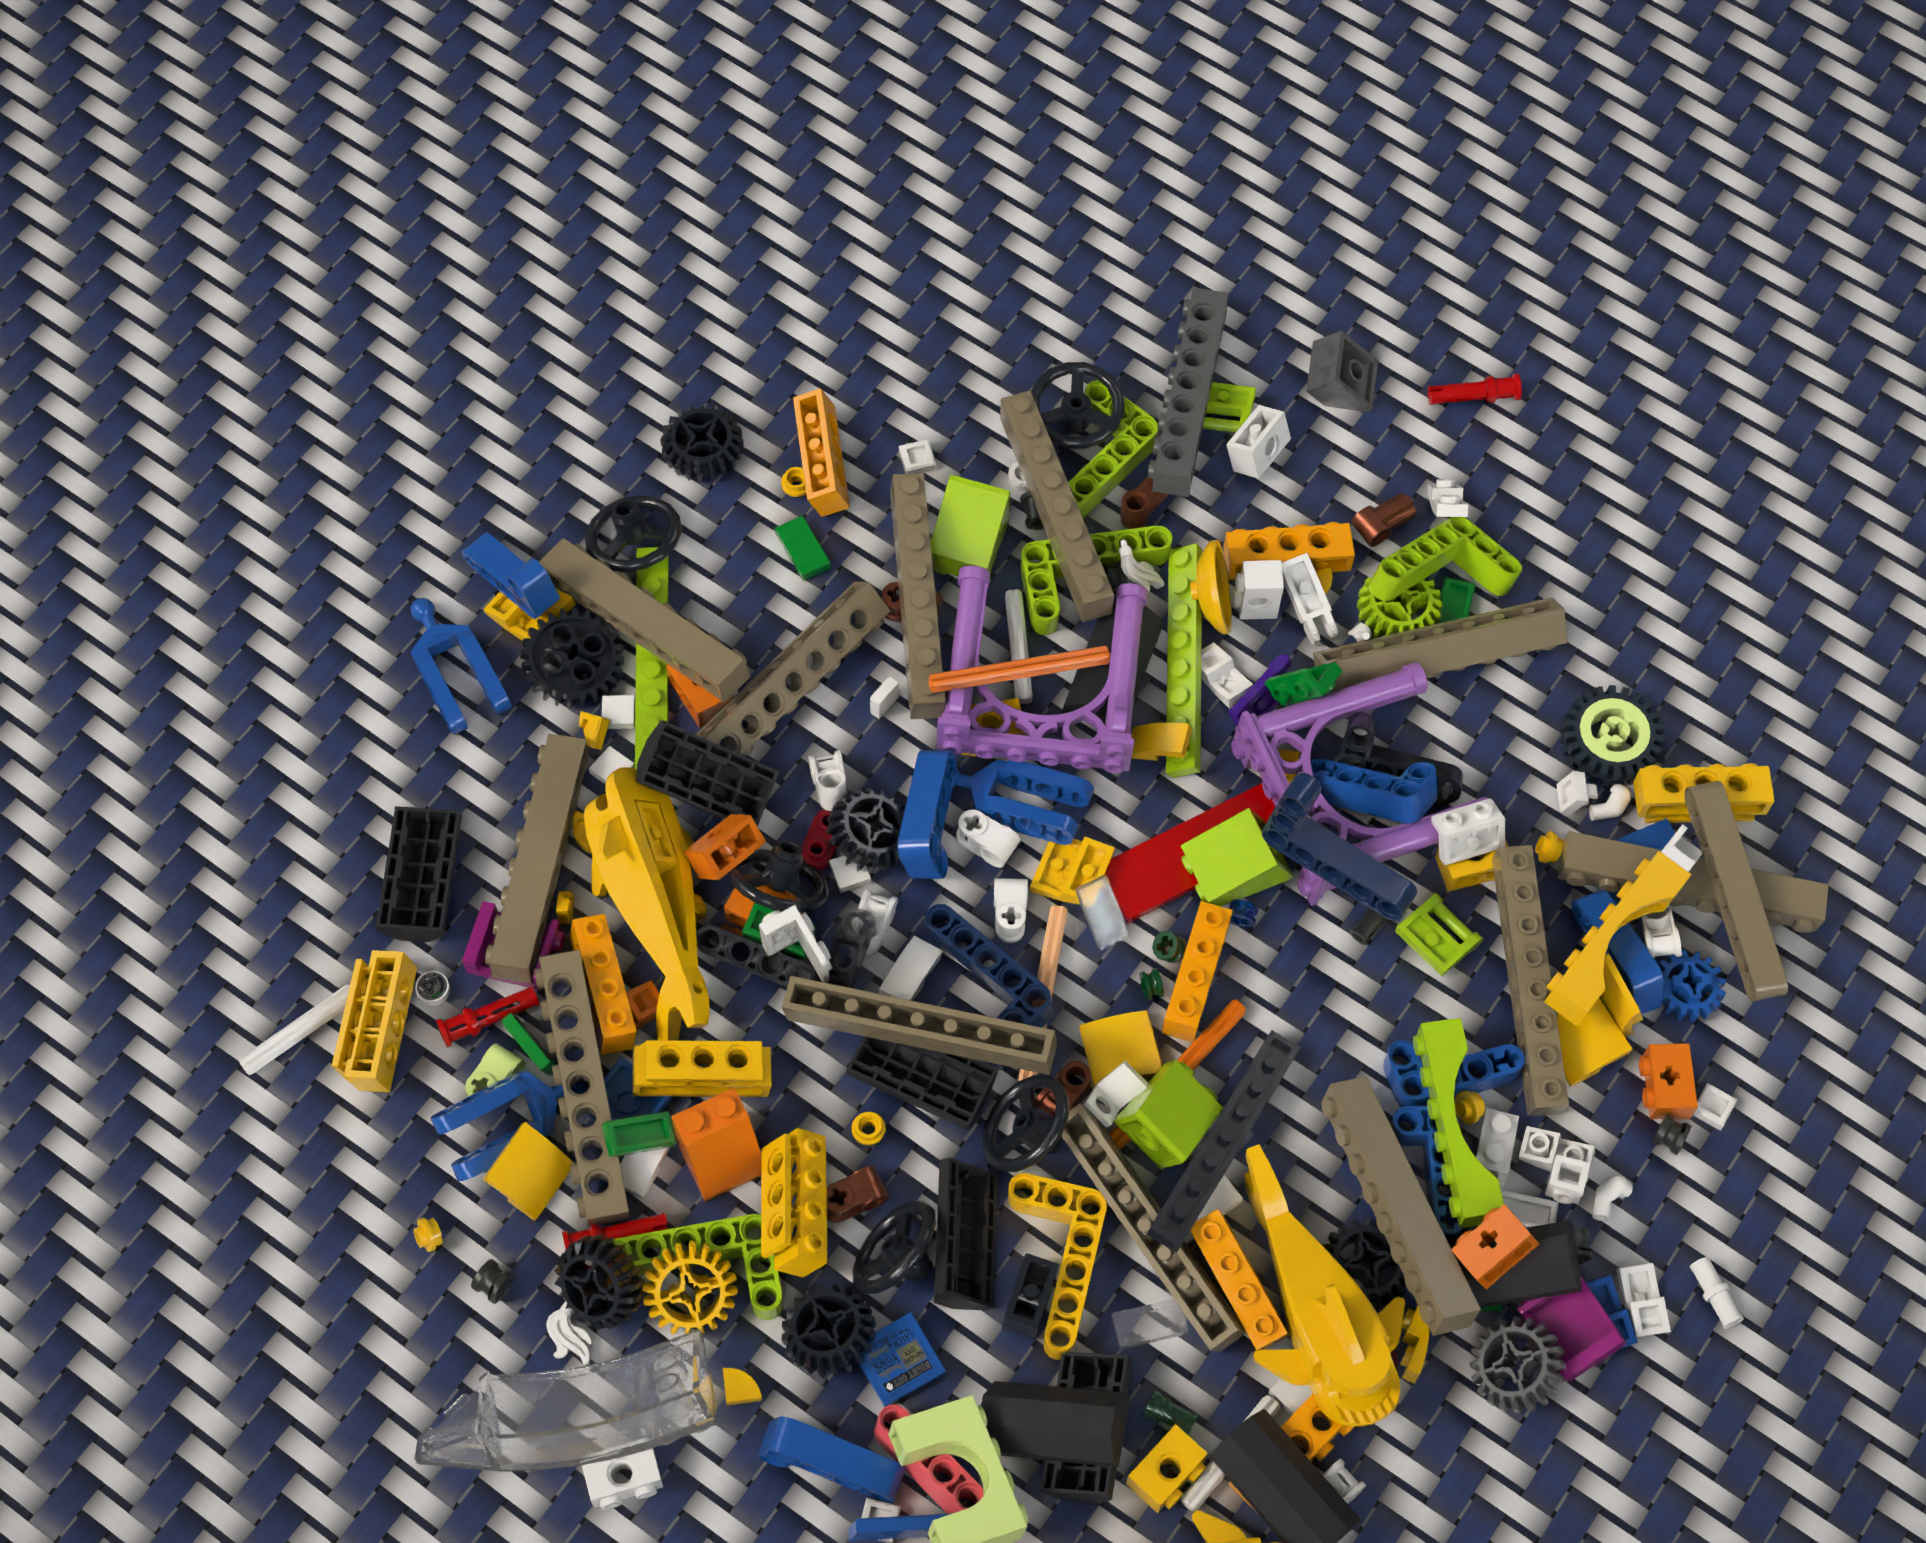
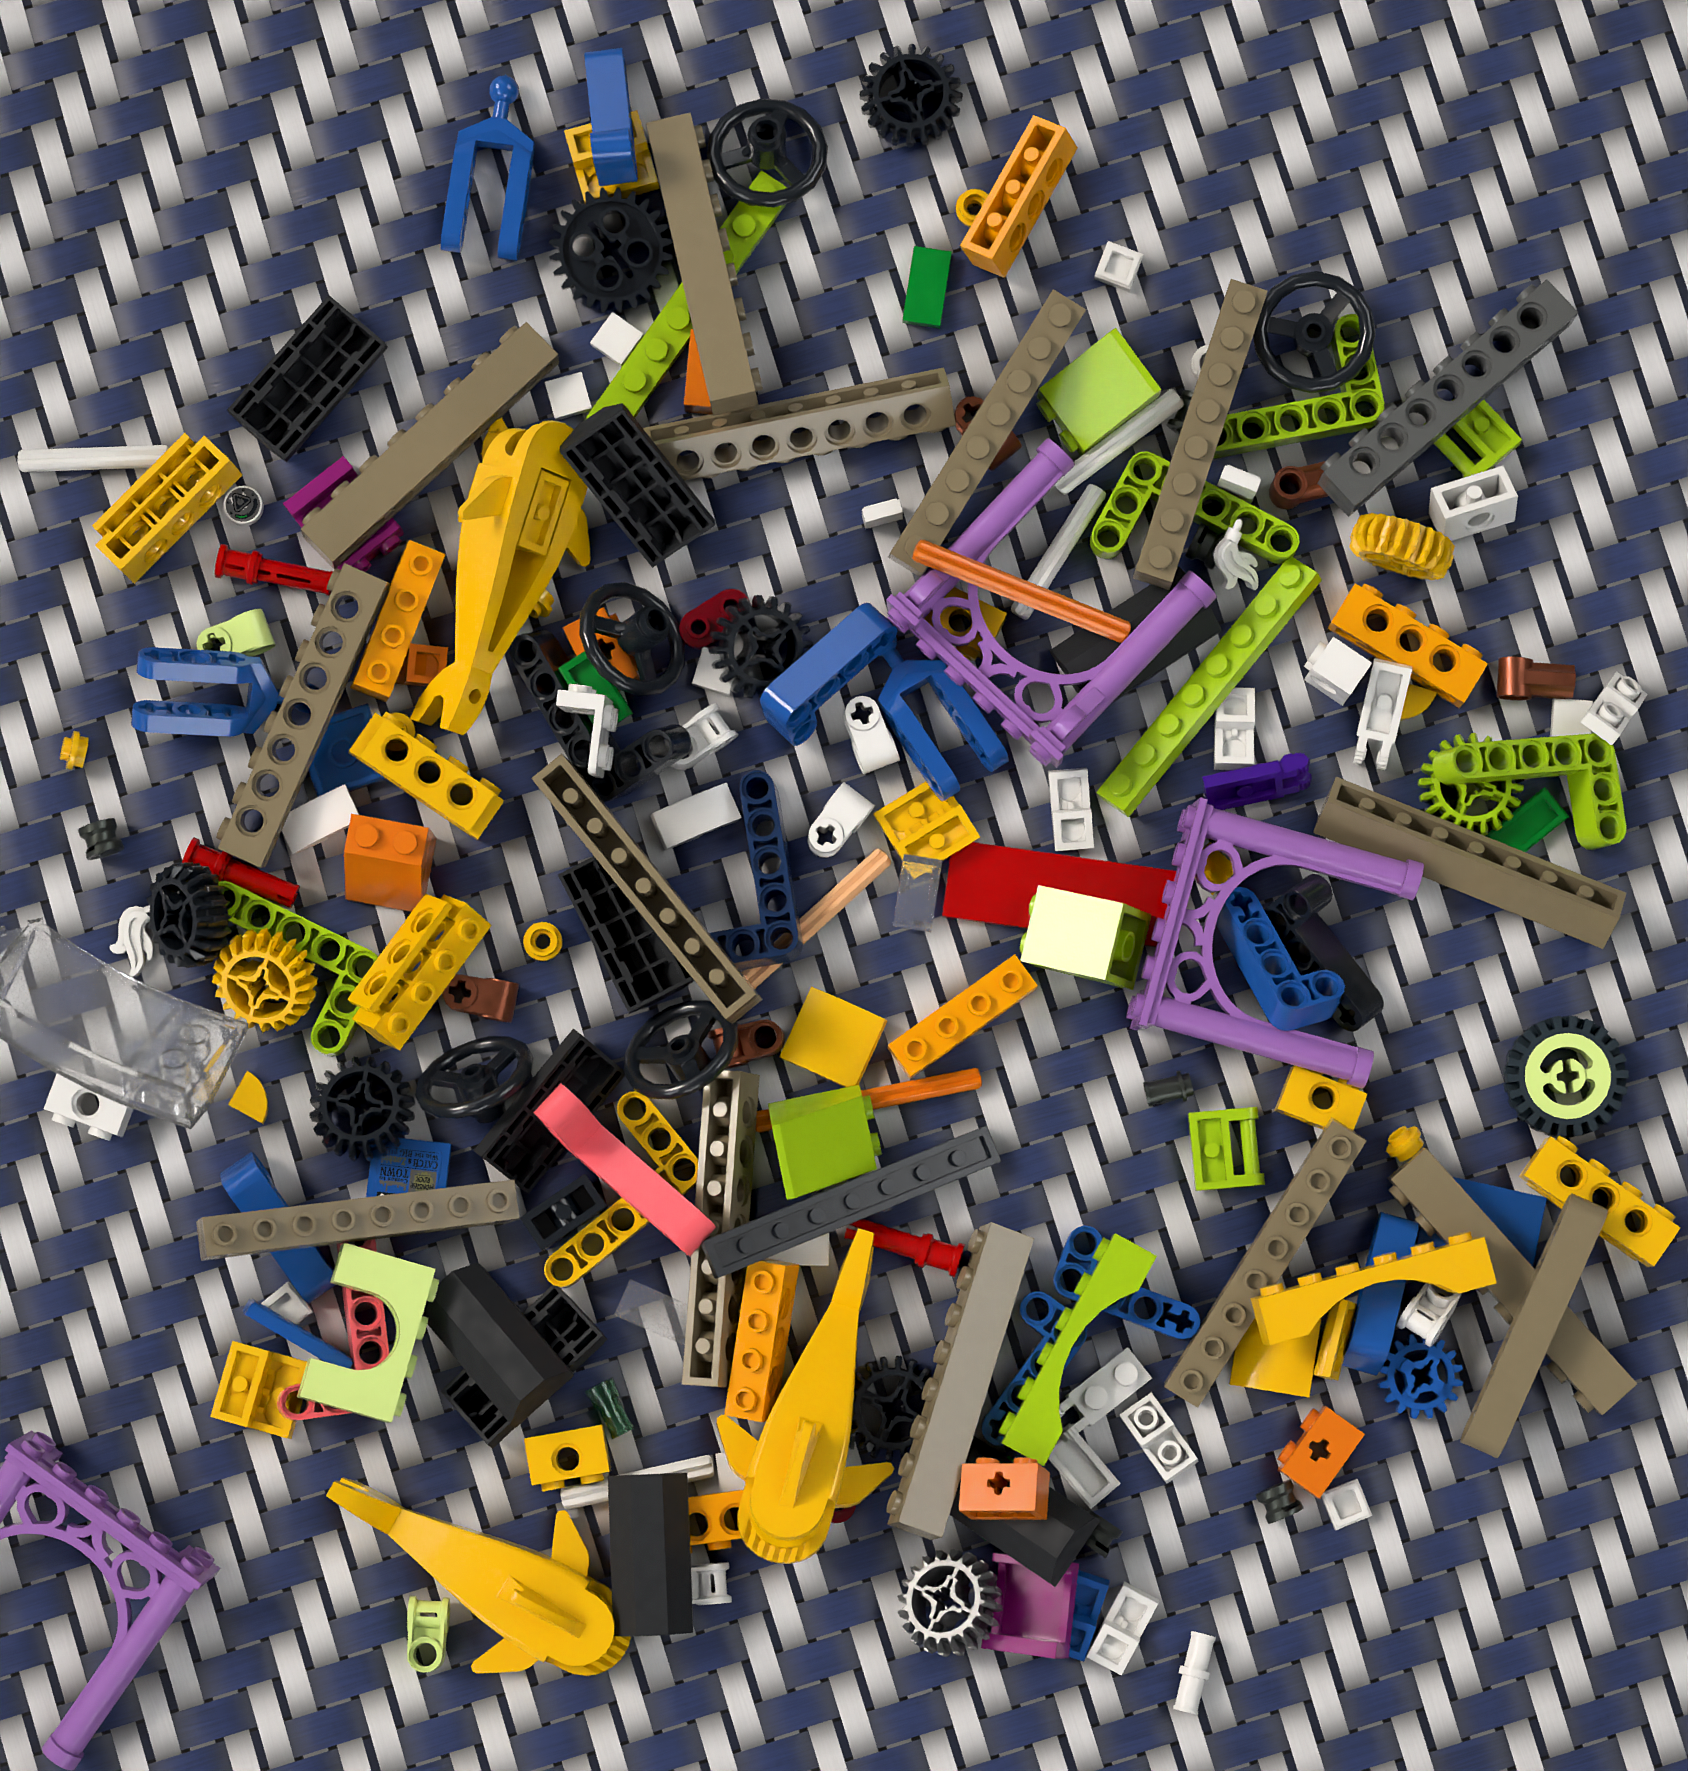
camera: 40 degrees right, 20 degrees up
yellow slope [483,1122,574,1221] -> none
green tile [501,1013,557,1076] -> none
yellow tile [556,891,575,924] -> none
yellow tile [579,711,610,750] -> none
green tile [601,1111,677,1158] -> none
orange brick [683,814,766,880] -> none
white piece [808,750,848,811] -> none
white bracket [1084,1061,1149,1128] -> none
yellow slope [1131,723,1192,761] -> none
dark green bush [1139,968,1164,1001] -> none
dark green bush [1152,931,1186,963] -> none
yellow dish [1190,540,1232,634] -> none
clear blue bush [1229,899,1259,928] -> none
dark blue beam [1261,773,1418,921] -> none
green bracket [1265,662,1342,706] -> none
flat silver slope [1306,331,1378,412] -> none
white hand [1348,623,1372,642] -> none
yellow slope [1400,1305,1429,1384] -> none
white bracket [1431,799,1505,866] -> none
yellow plate [1454,1090,1485,1124] -> none
white brick [1545,1154,1590,1205] -> none
white tile [1556,771,1598,815] -> none
white arm [1589,784,1631,821] -> none
white arm [1592,1176,1633,1221] -> none
white panel [1661,824,1702,872] -> none
none -> dark tan brick [196,1179,520,1261]
none -> coral beam [533,1083,717,1256]
none -> red pin [844,1219,965,1278]
none -> white slope [1048,768,1094,851]
none -> white axle [1055,389,1184,495]
none -> white tile [1217,464,1261,504]
none -> yellow gear [1349,513,1455,580]
none -> white tile [1550,699,1593,737]

